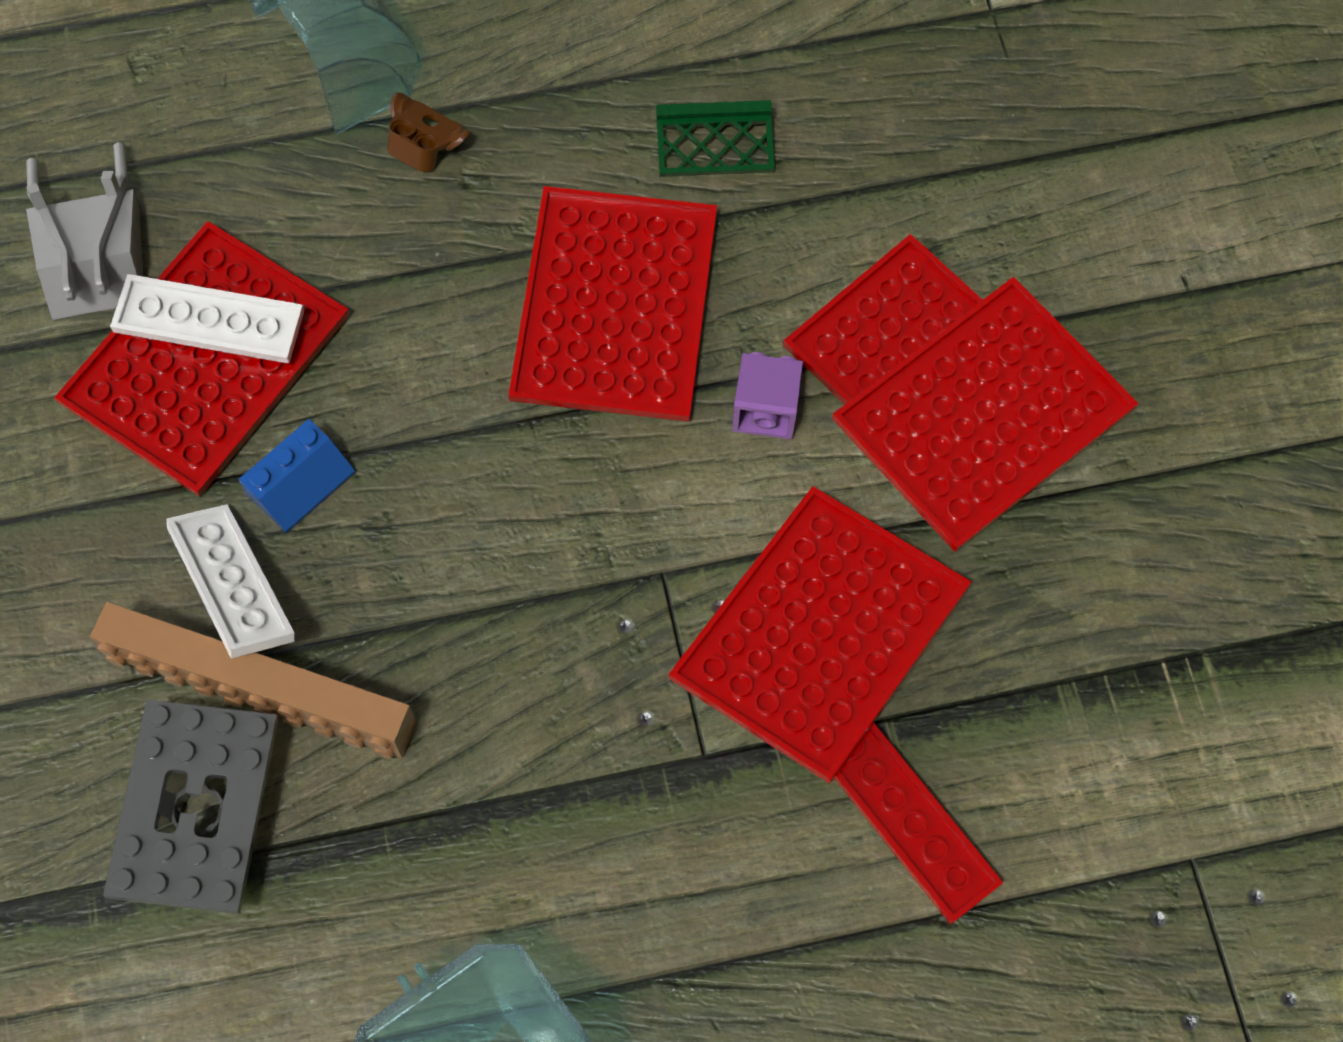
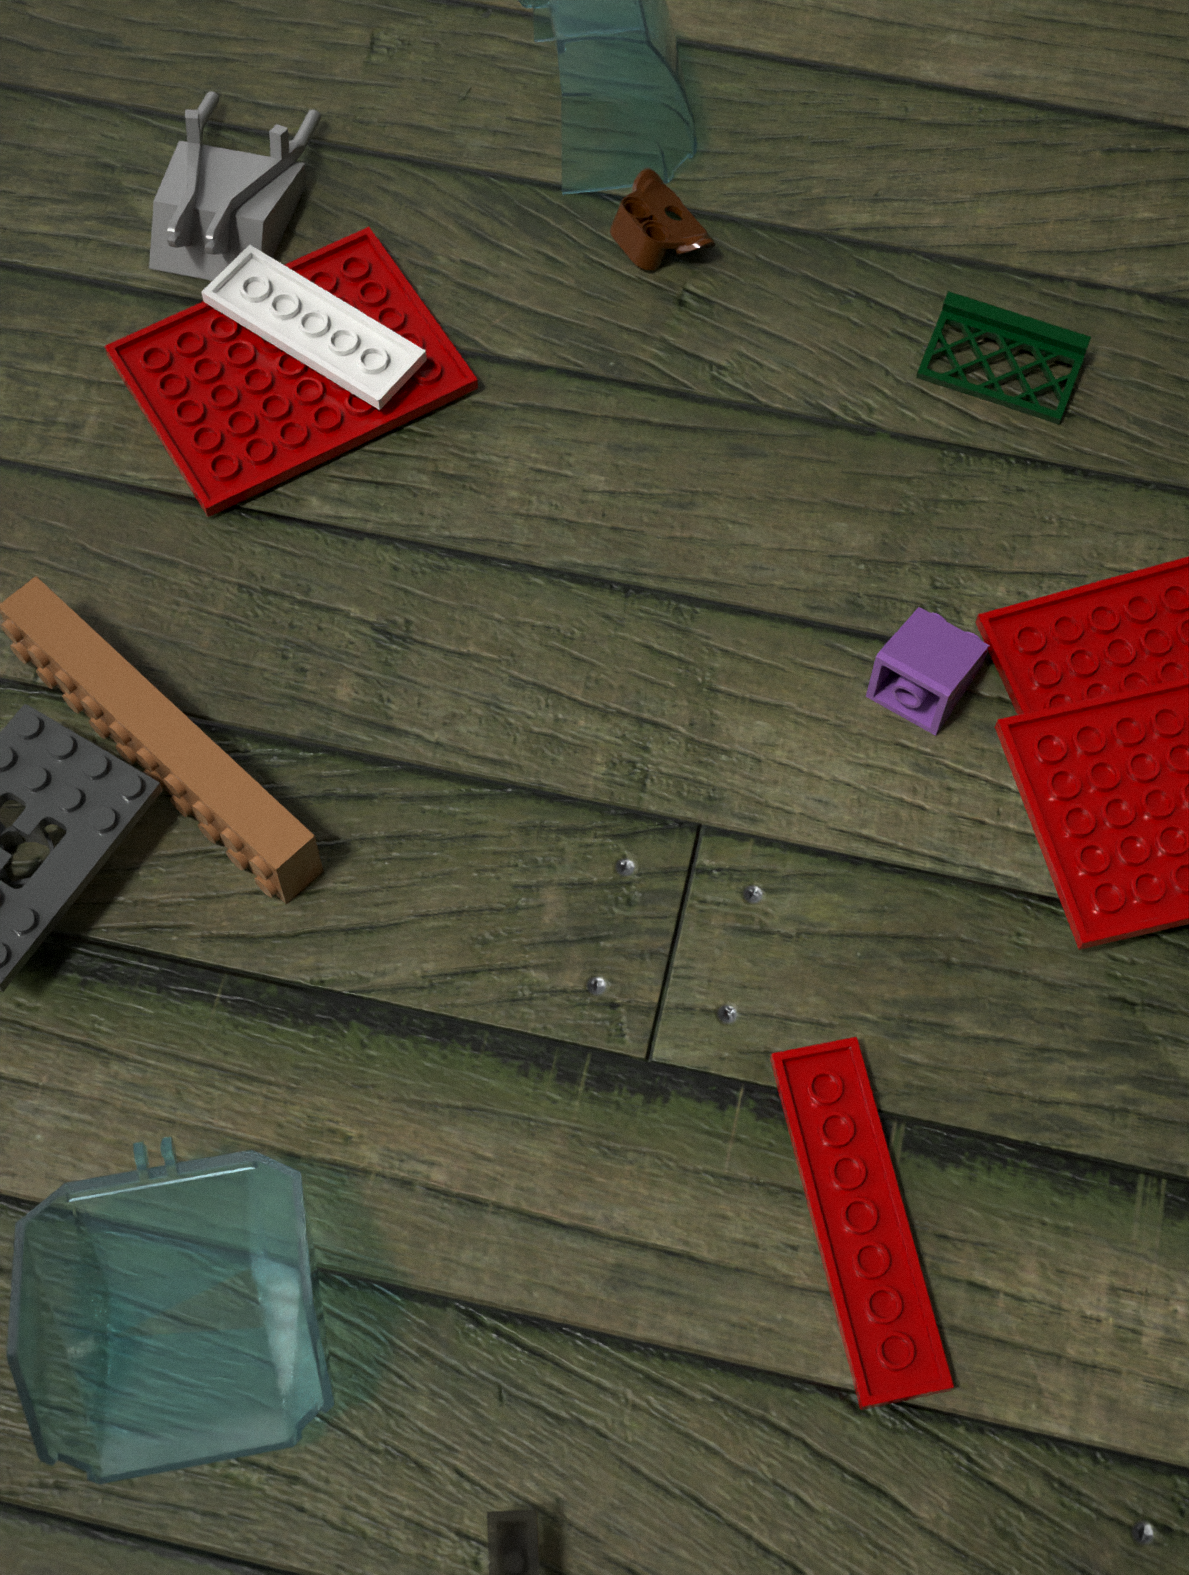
camera: 25 degrees right, 5 degrees down
white plate [166,504,294,659] -> none
blue slope [238,419,355,534] -> none
red plate [508,186,717,422] -> none
red plate [668,486,971,784] -> none

